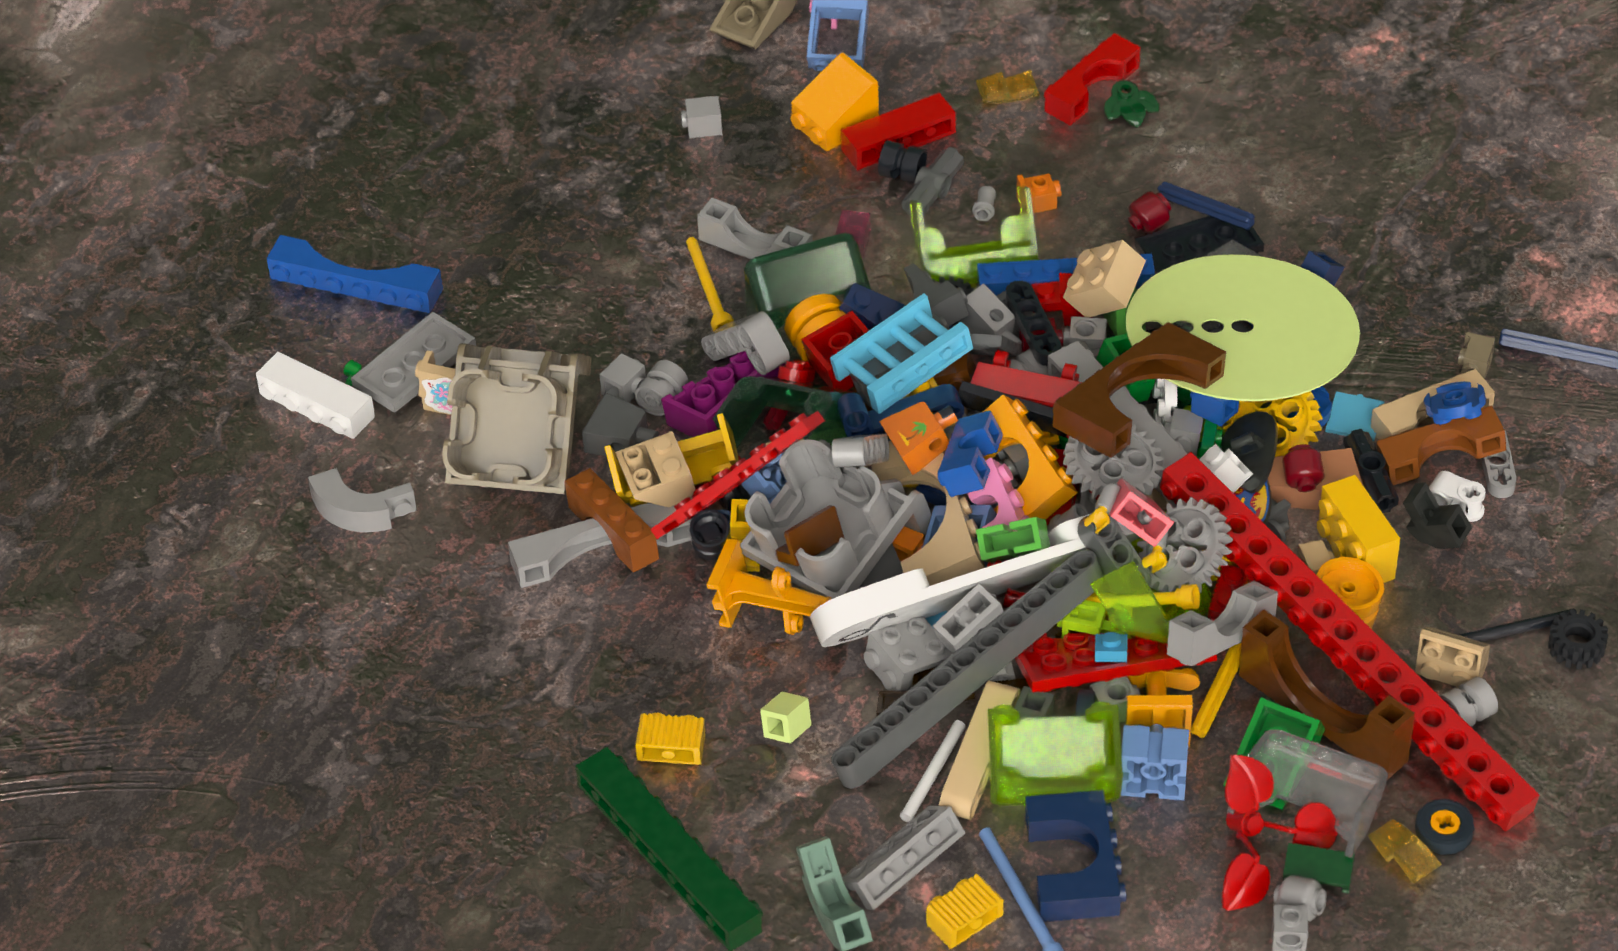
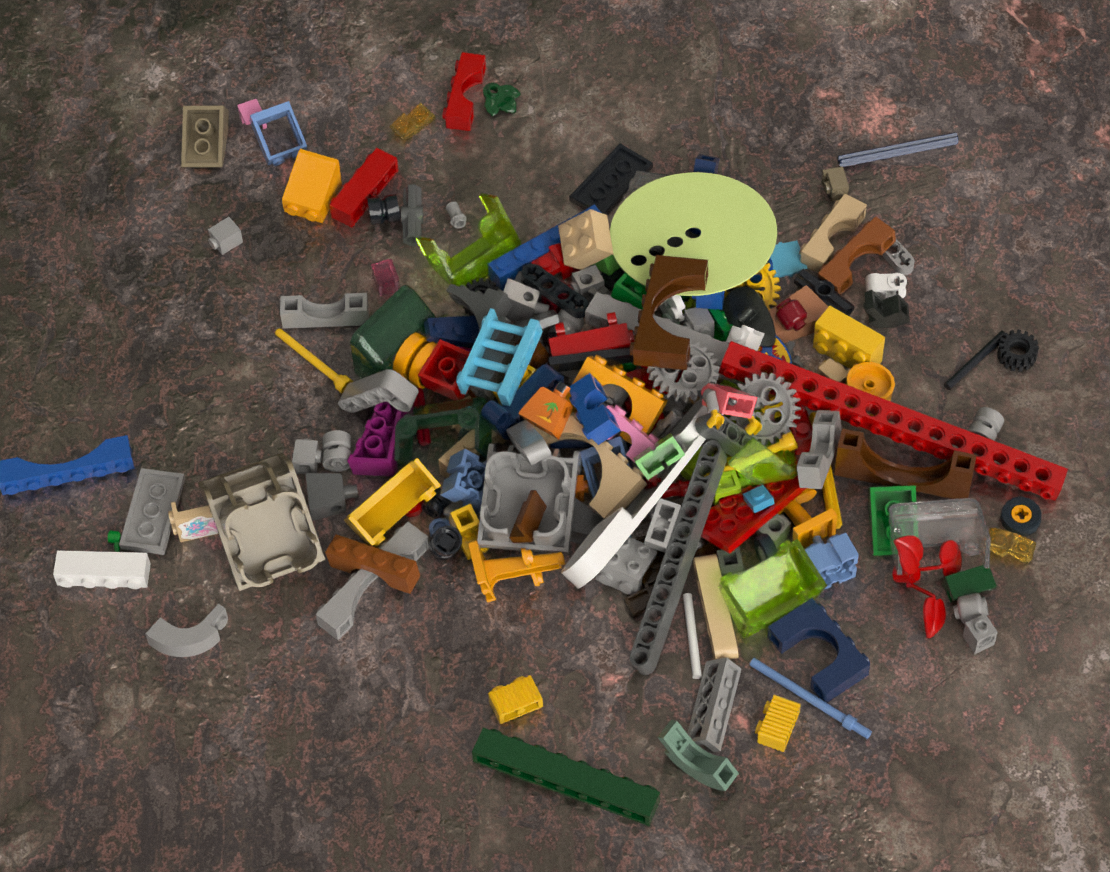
camera: 30 degrees left, 10 degrees up
tan slope [615,431,695,507] -> none
red wing [650,411,825,539] -> none
yellowish green brick [760,692,812,744] -> none
red plate [777,359,816,383] -> none
orange brick [1016,173,1061,215] -> none
dark red head [1128,191,1172,234] -> none
dark blue axle [1157,182,1255,230] -> none
tan slope [1415,627,1490,688] -> none
blue plate [1424,381,1486,425] -> none

